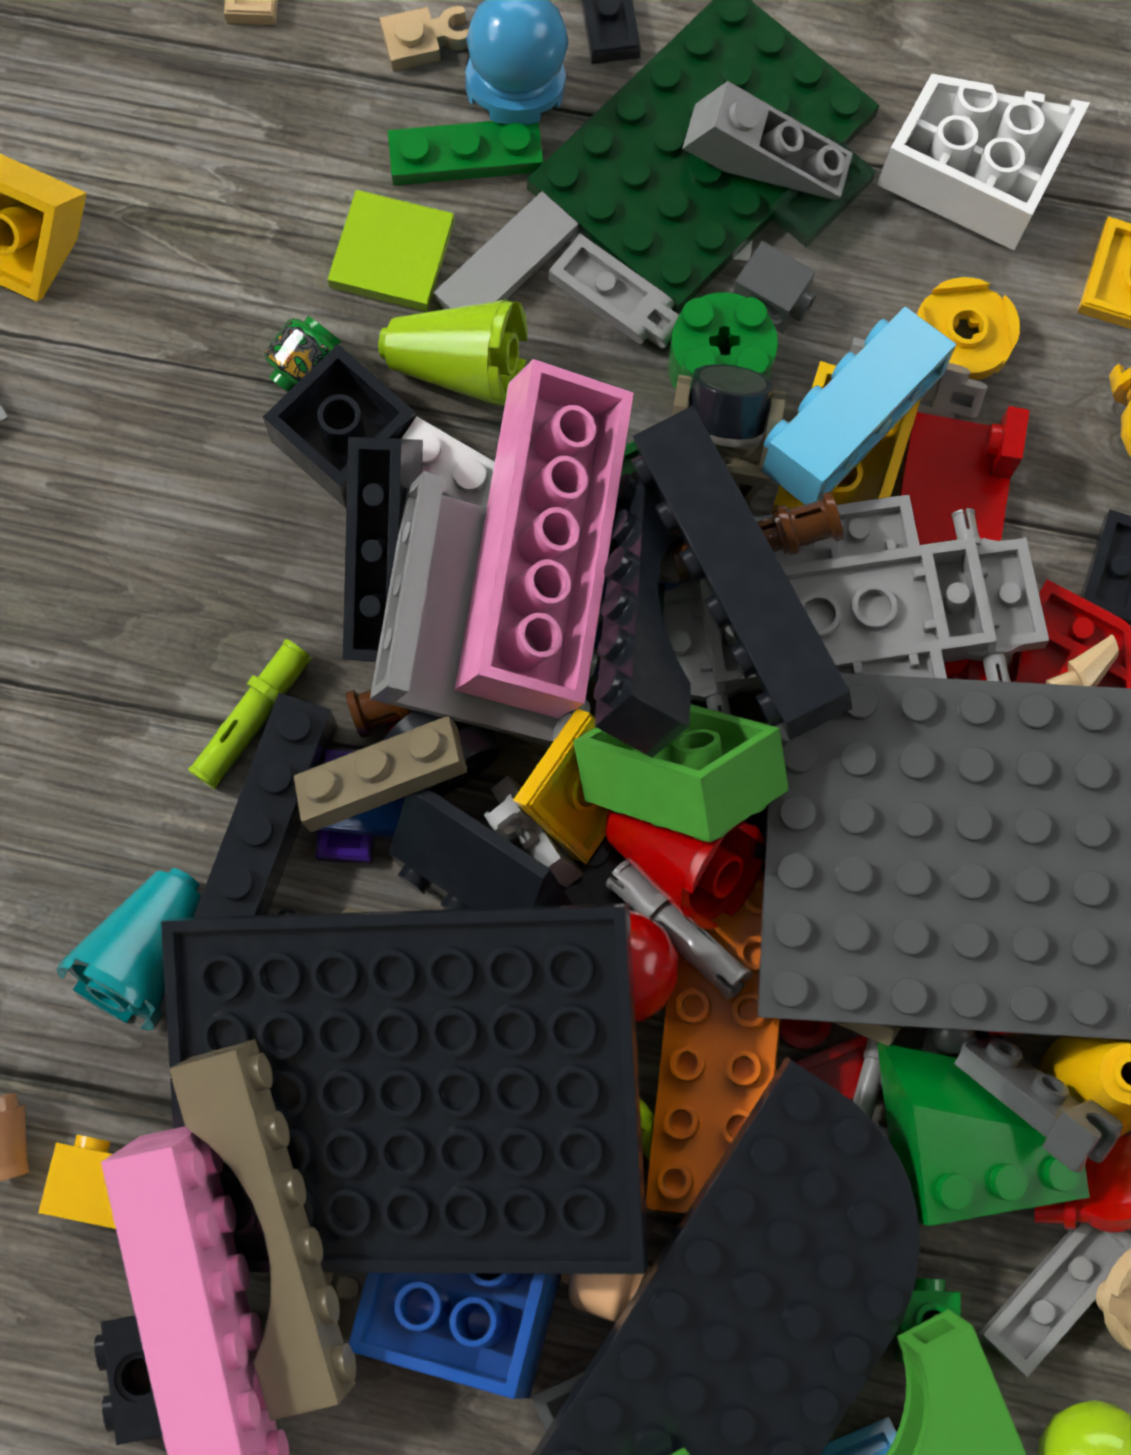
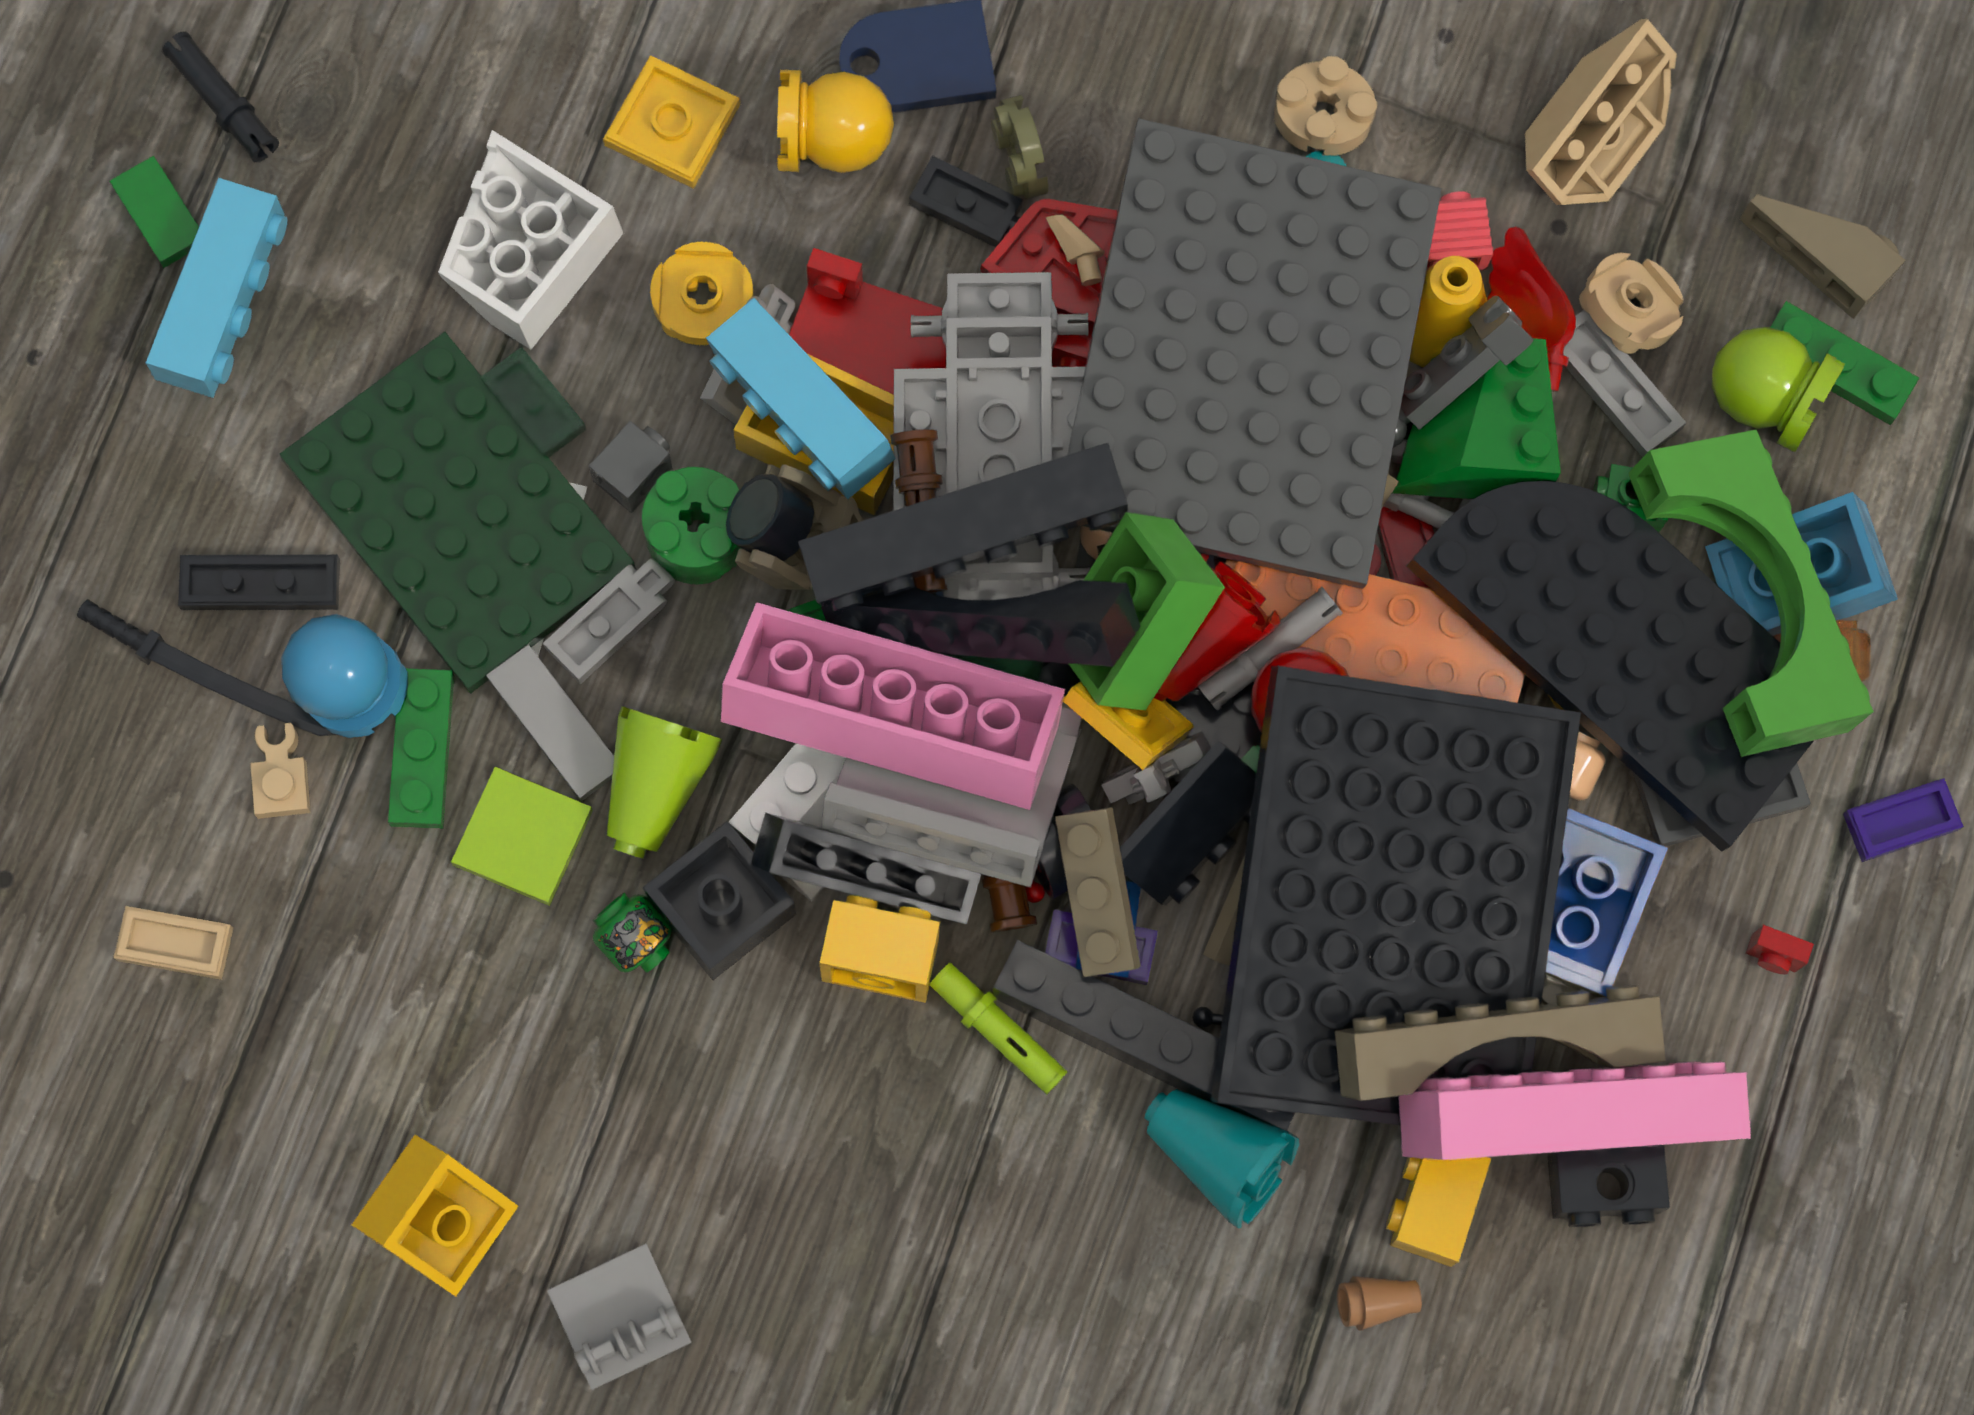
camera: 85 degrees left, 0 degrees up
light grey slope [683,81,853,200] -> none
none -> yellow brick [820,896,940,1003]

